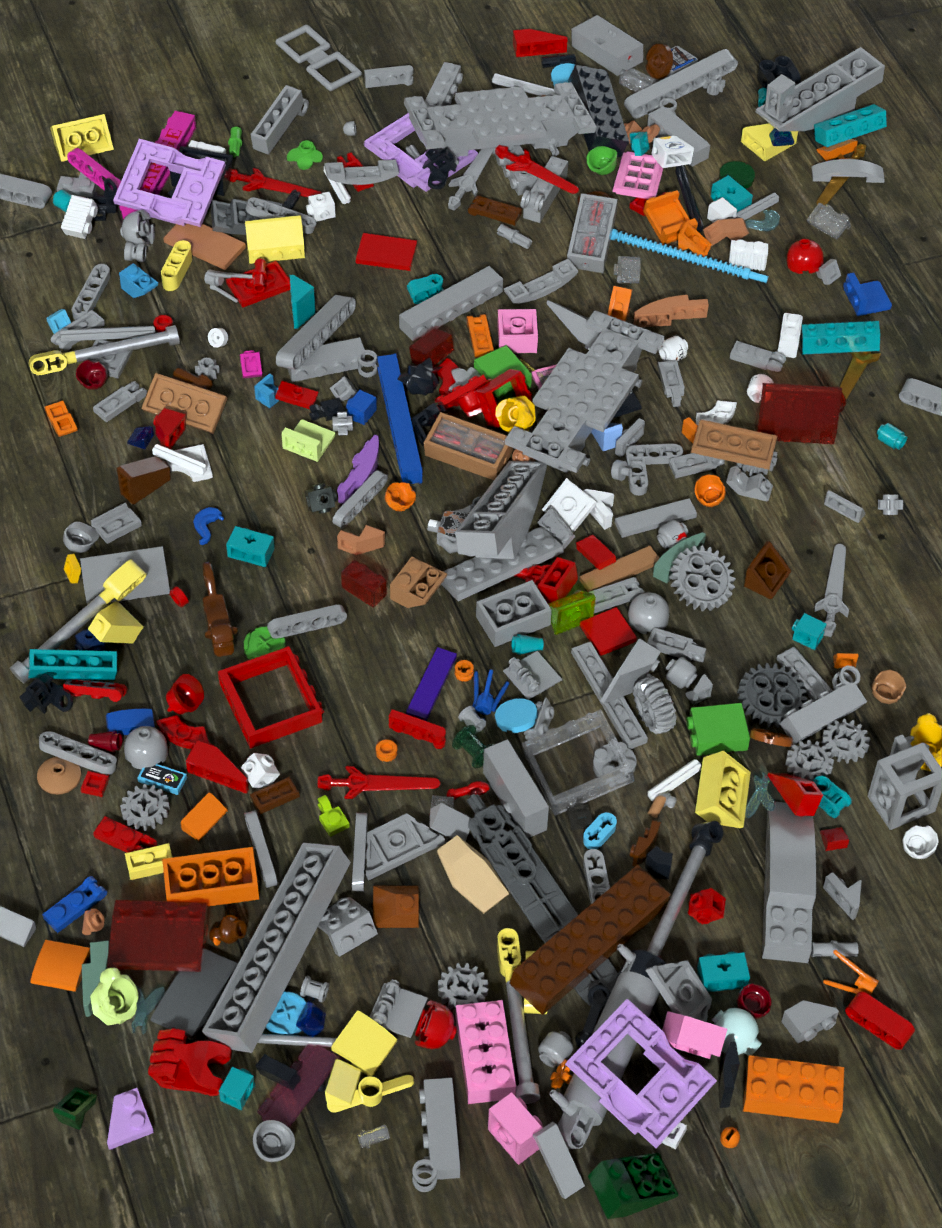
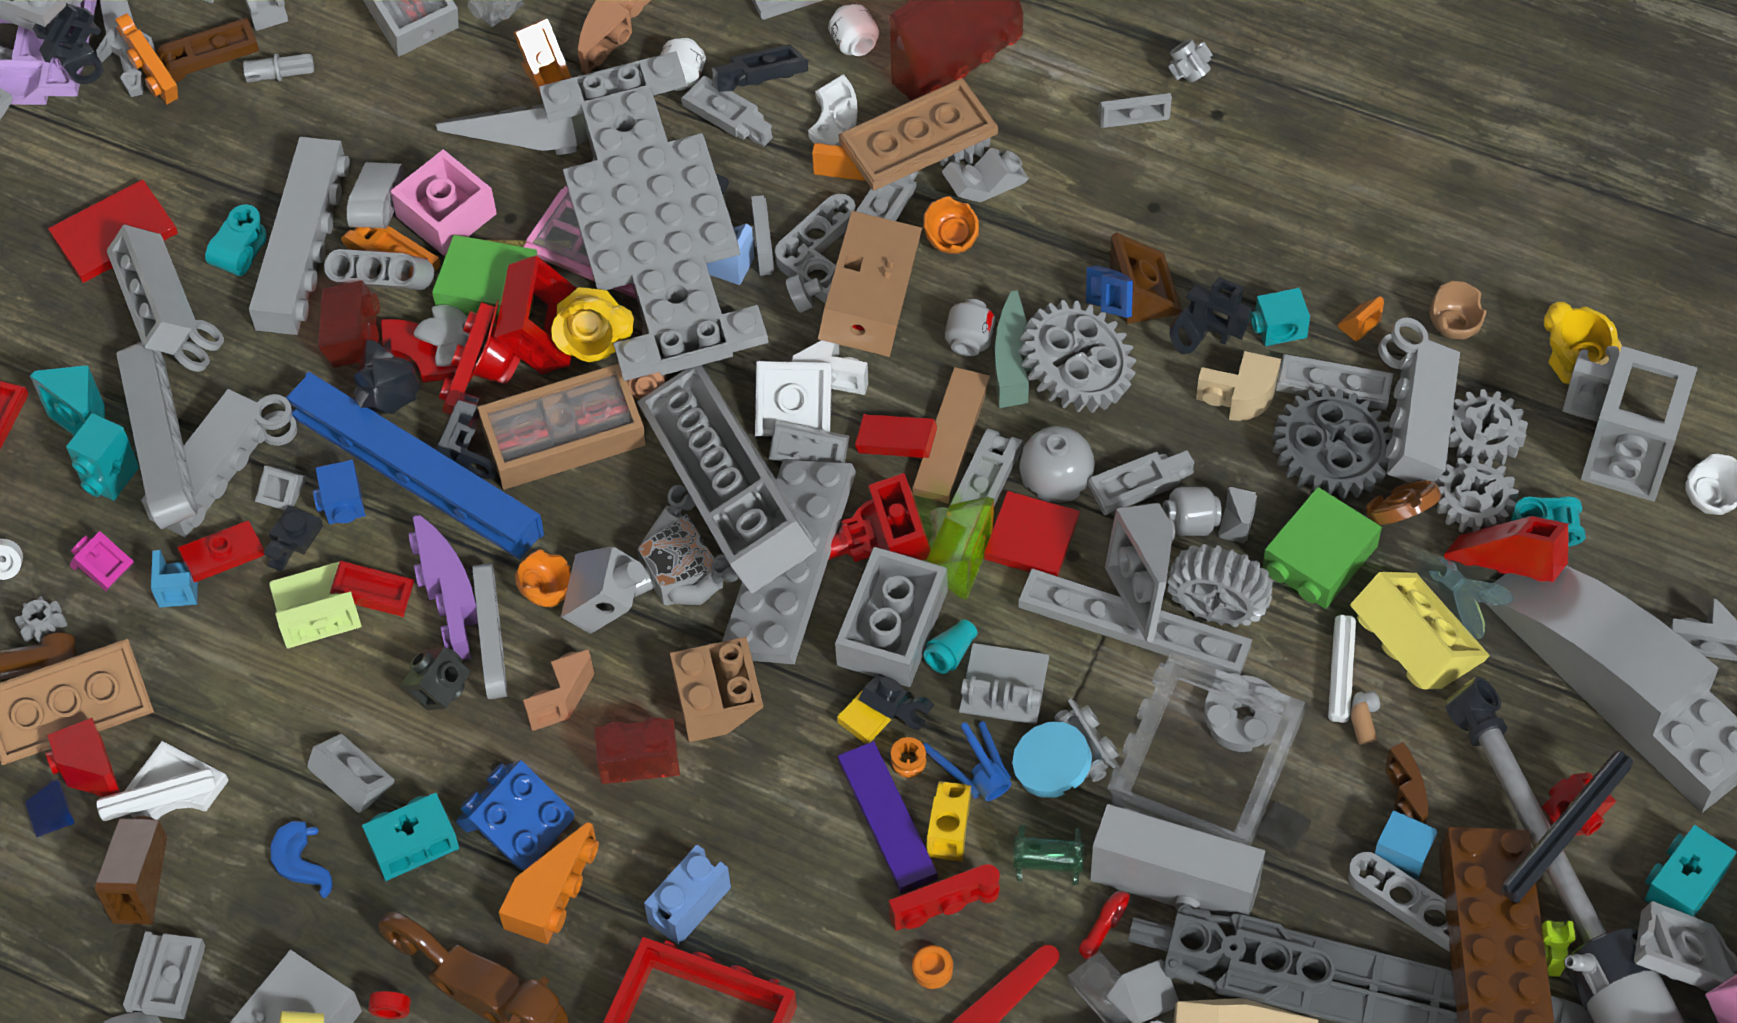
camera: 40 degrees left, 5 degrees up
bright green tile [244,627,286,660] -> none
light grey beam [267,605,347,639] -> none
light grey gear [332,411,353,435] -> none
light grey bush [458,706,486,735] -> none
light grey slope [504,259,578,303] -> none
medium azure beam [583,812,617,849] -> none
light grey tile [615,498,697,538] -> none
black piece [645,846,673,880] -> none
light grey sword [814,544,849,637] -> none
red slope [820,827,849,851] -> none
none -> teal brick [66,413,139,501]
none -> light grey hinge [107,225,224,372]
none -> orange plate [115,13,178,105]
none -> light grey slope [308,733,395,813]
none -> light grey beam [324,249,434,290]
none -> red tile [330,560,414,617]
none -> light grey beam [347,162,404,229]
none -> blue bracket [455,760,574,870]
none -> orange slope [499,822,599,945]
none -> light grey torso [561,547,646,634]
none -> medium blue brick [644,845,731,946]
none -> black hinge [712,44,809,92]
none -> medium nougat brick [818,211,922,357]
none -> yellow tile [837,690,891,744]
none -> black plate [858,674,934,730]
none -> yellow leg [927,781,971,862]
none -> blue slope [1086,265,1133,318]
none -> black piece [1169,277,1252,354]
none -> tan brick [1196,351,1281,421]
none -> dark azure panel [1375,810,1437,879]
none -> black axle [1501,750,1633,902]
none -> lime plate [1542,921,1575,977]

